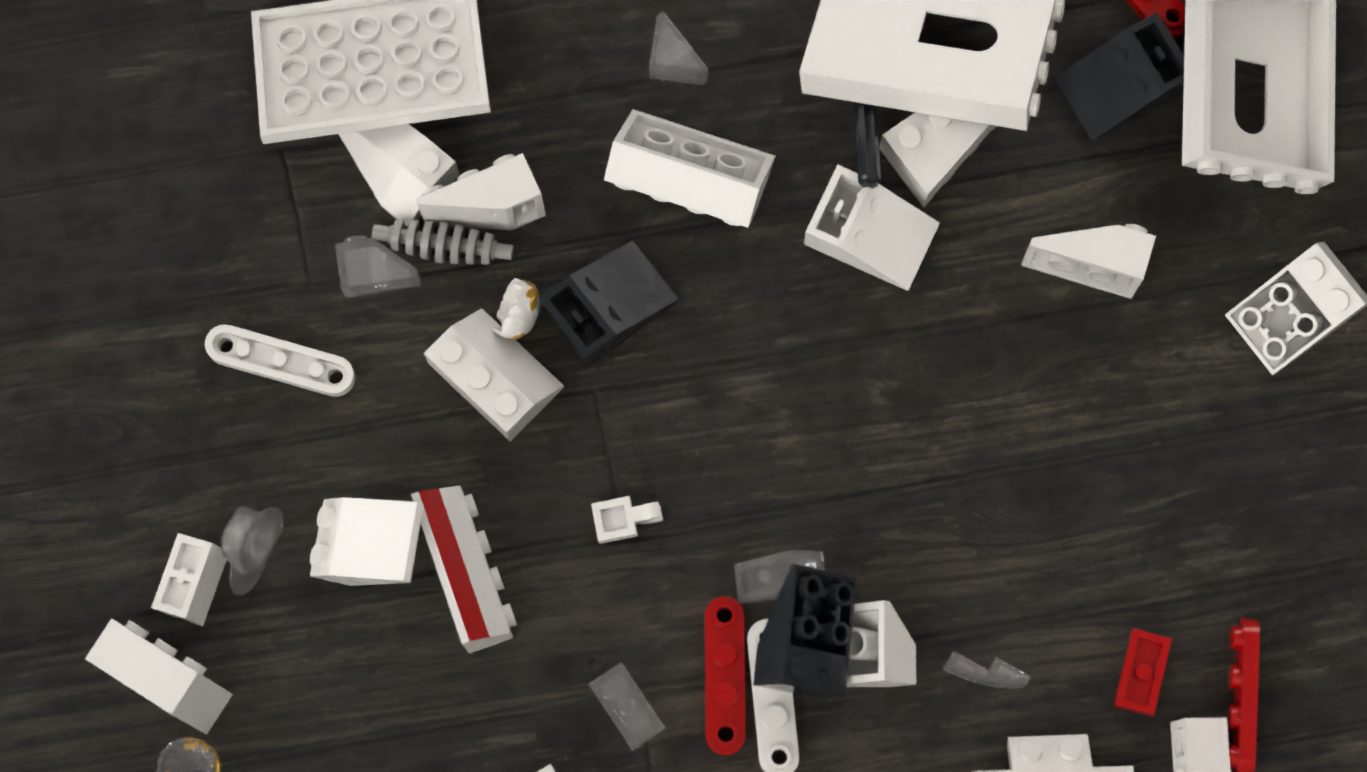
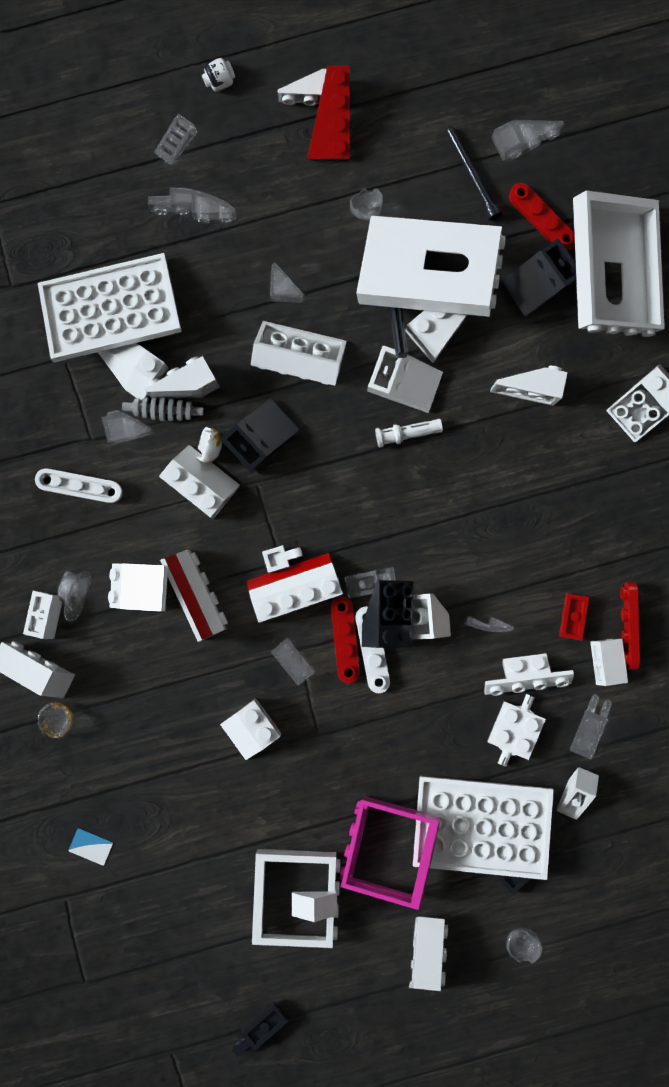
camera: 10 degrees left, 10 degrees up
none -> white slope [246,553,343,622]
none -> white pin [375,419,443,448]

